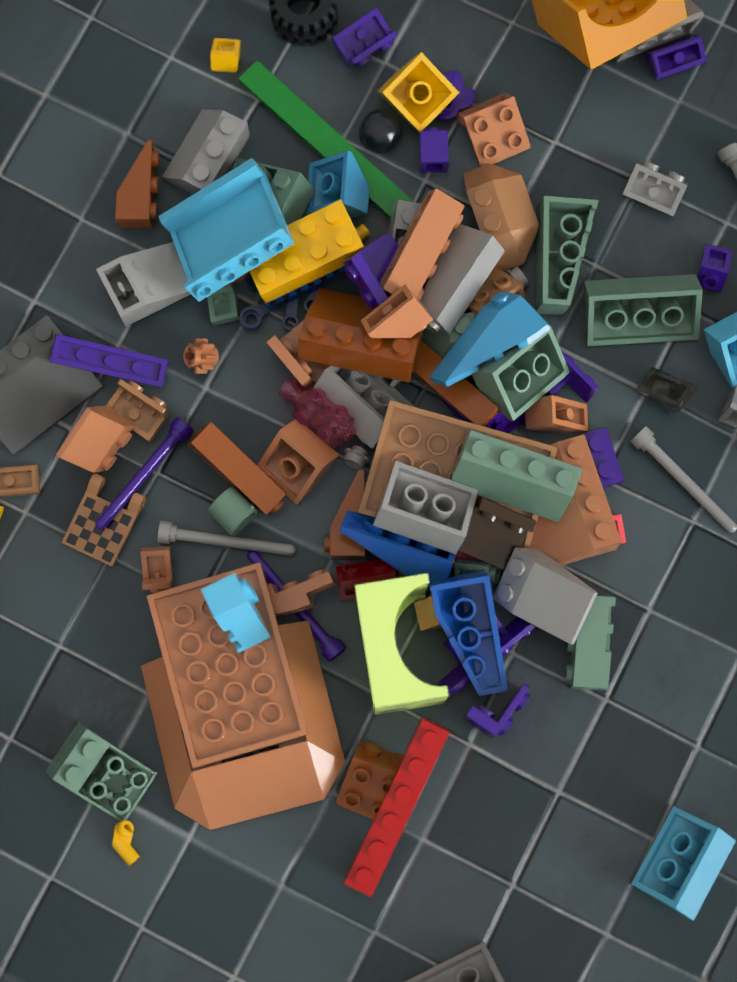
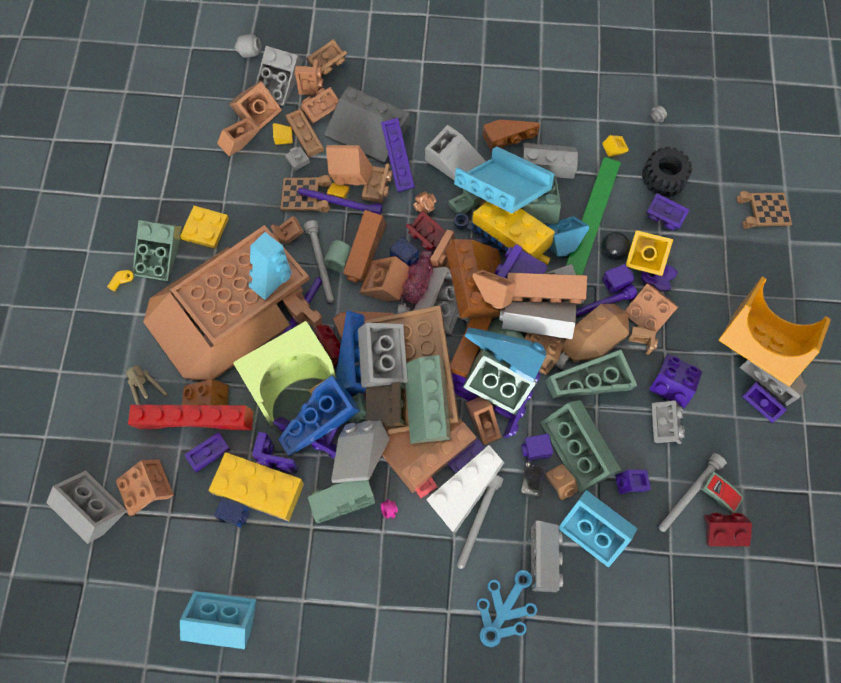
camera: 65 degrees right, 10 degrees down
none -> nougat bracket [116,459,174,516]
none -> dark tan plant [126,366,168,405]
none -> yellow plate [180,206,229,249]
none -> dark purple plate [184,432,231,472]
none -> yellow brick [209,452,304,522]
none -> clear blue brick [214,497,249,528]
none -> light grey tile [285,146,310,171]
none -> yellow slope [327,183,350,199]
none -> dark pink plate [380,499,398,519]
none -> clear blue brick [390,237,419,267]
none -> dark red bracket [406,211,446,251]
none -> white wedge [426,445,504,532]
none -> dark purple brick [521,434,553,462]
none -> medium nougat bracket [545,464,578,501]
none -> dark purple piece [576,284,638,317]
none -> medium nougat bracket [628,326,658,355]
none -> dark purple bracket [649,354,702,408]

